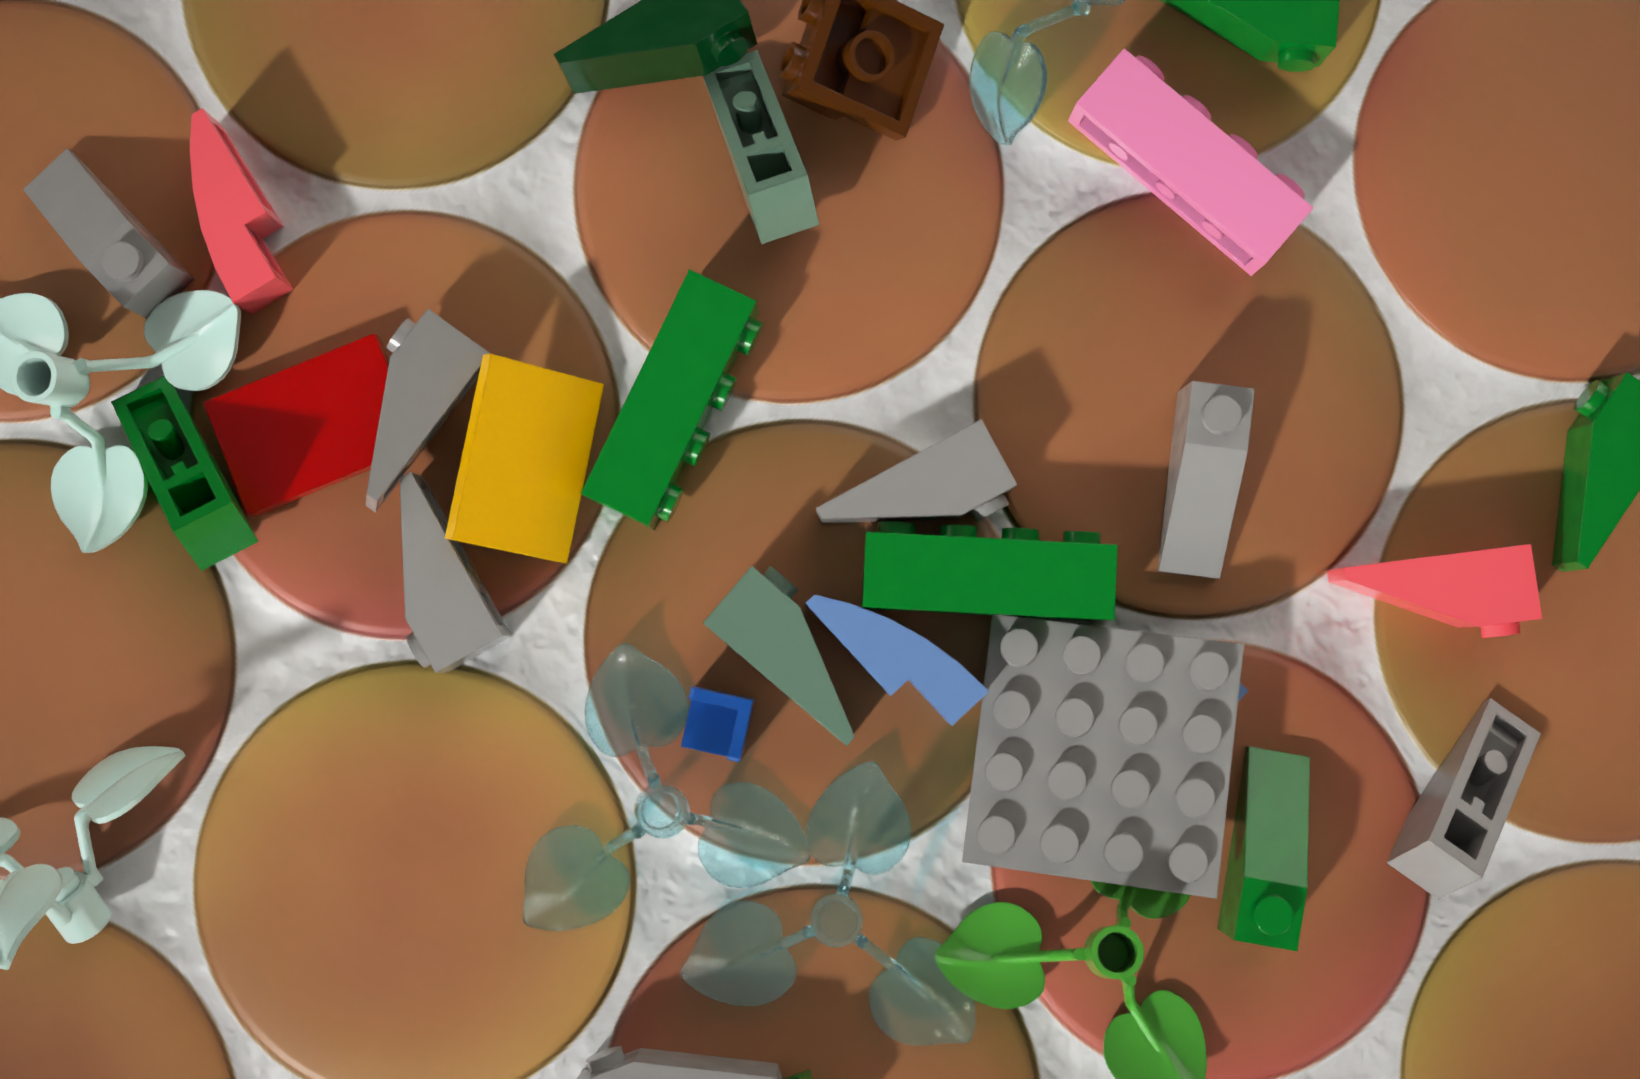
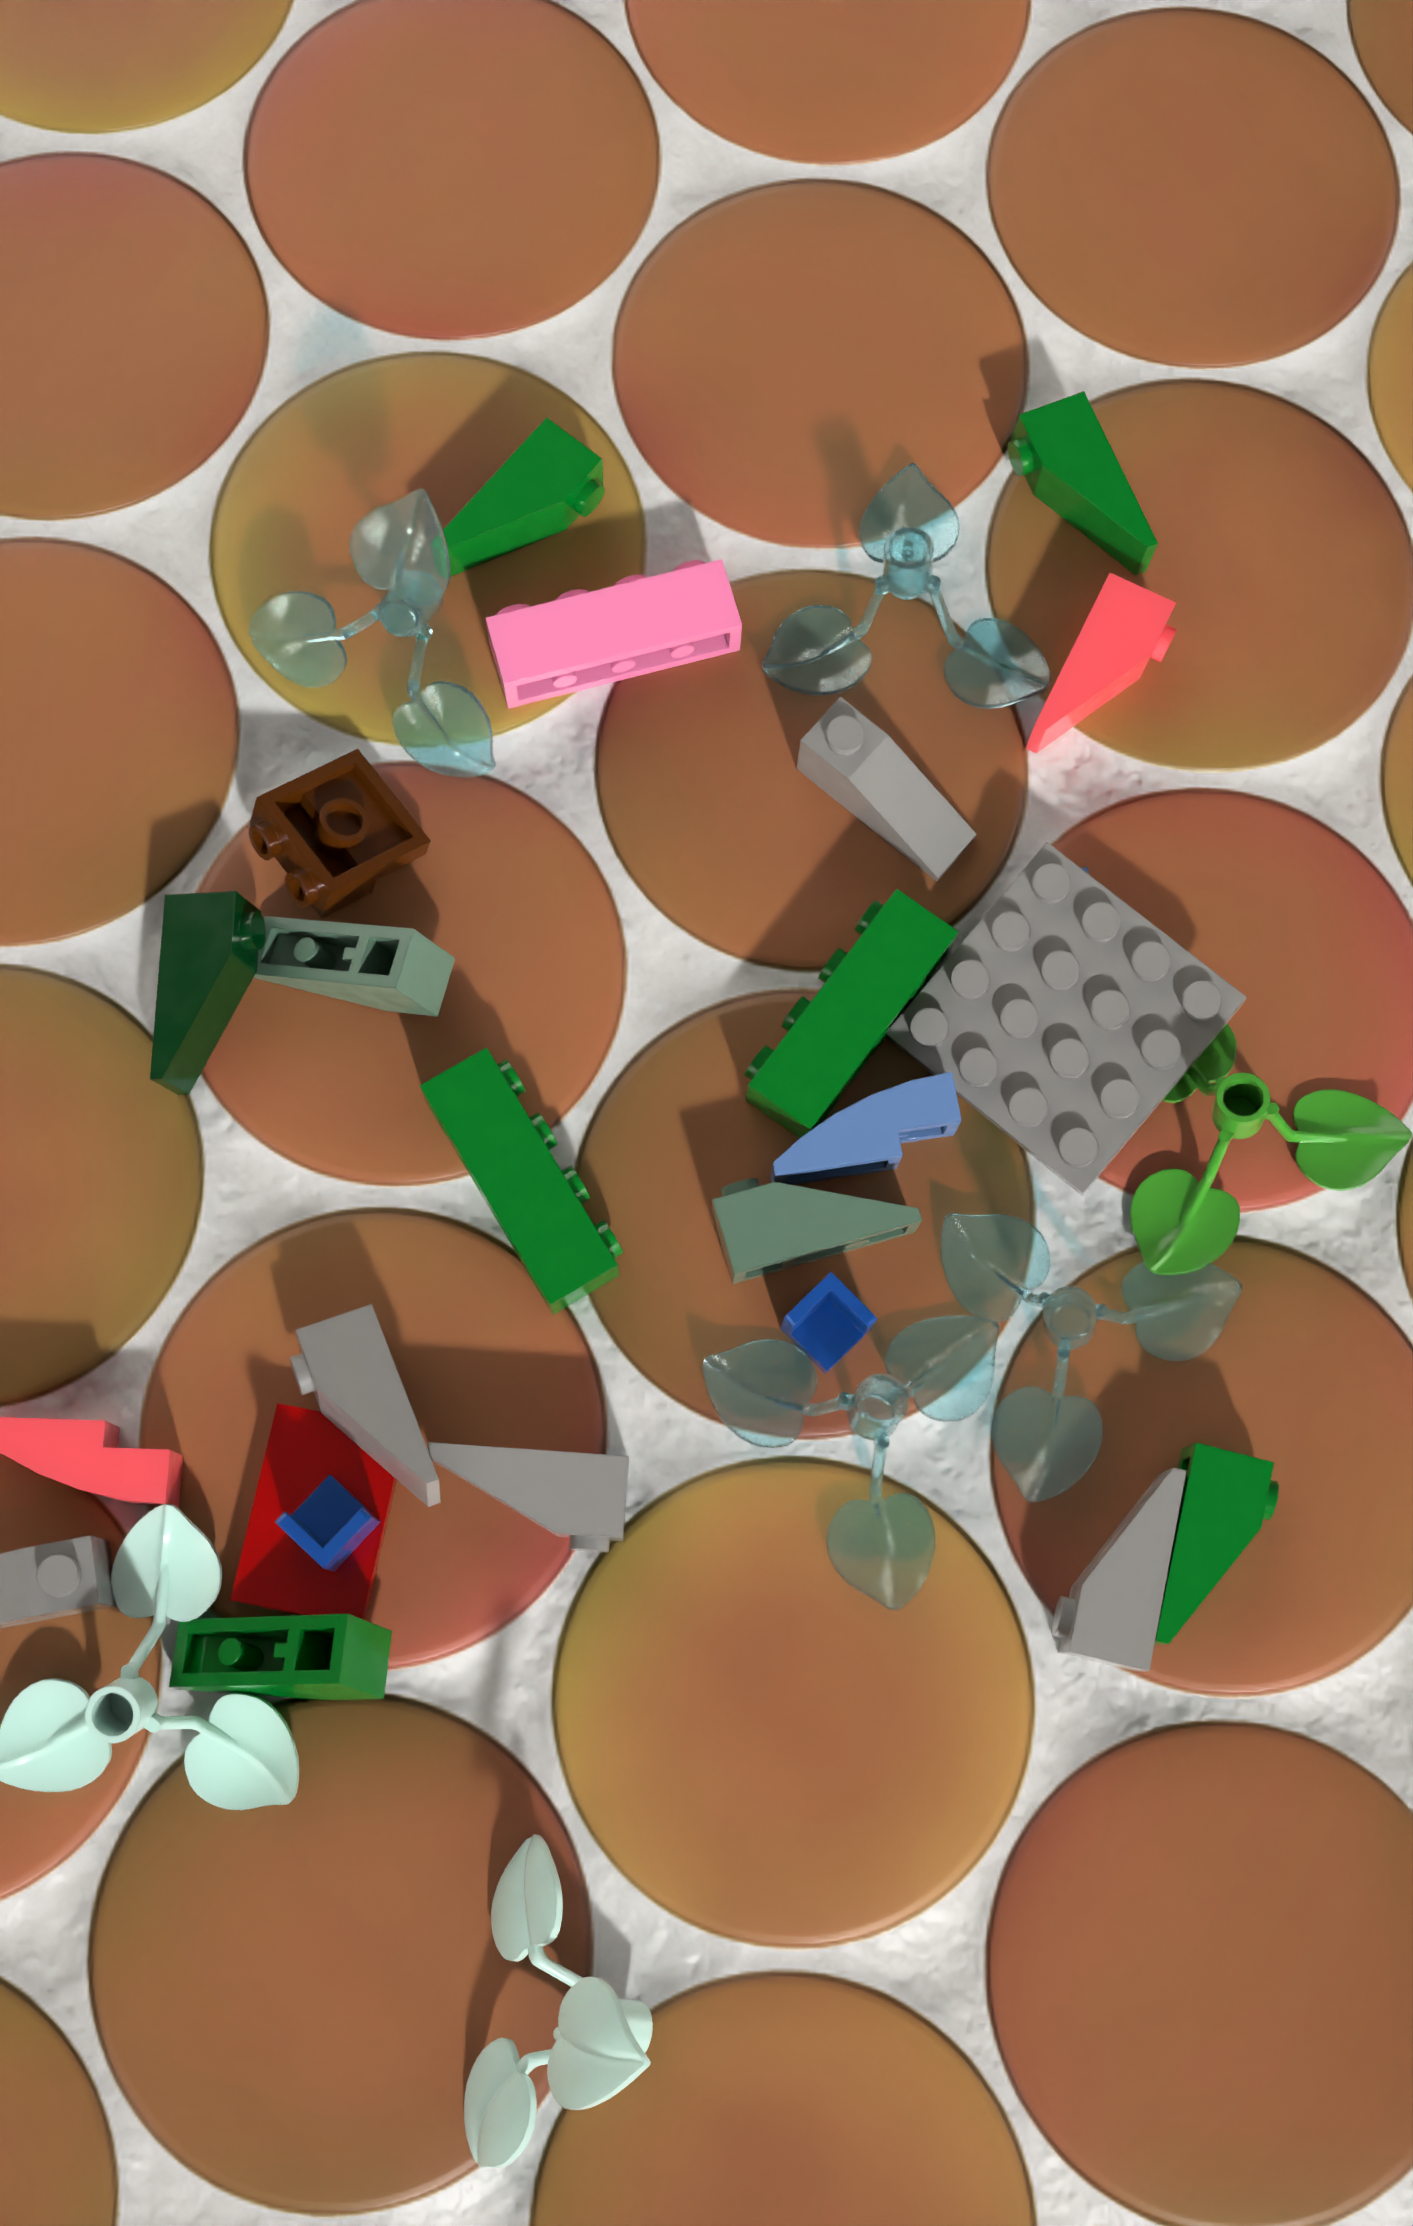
camera: 60 degrees left, 10 degrees down
yellow tile [444,354,604,564] -> none
light grey slope [816,419,1017,523] -> none
green slope [1217,746,1310,952] -> none
light grey slope [1387,698,1541,899] -> none
none -> blue panel [275,1475,381,1572]
none -> clear light blue plant [762,463,1051,709]

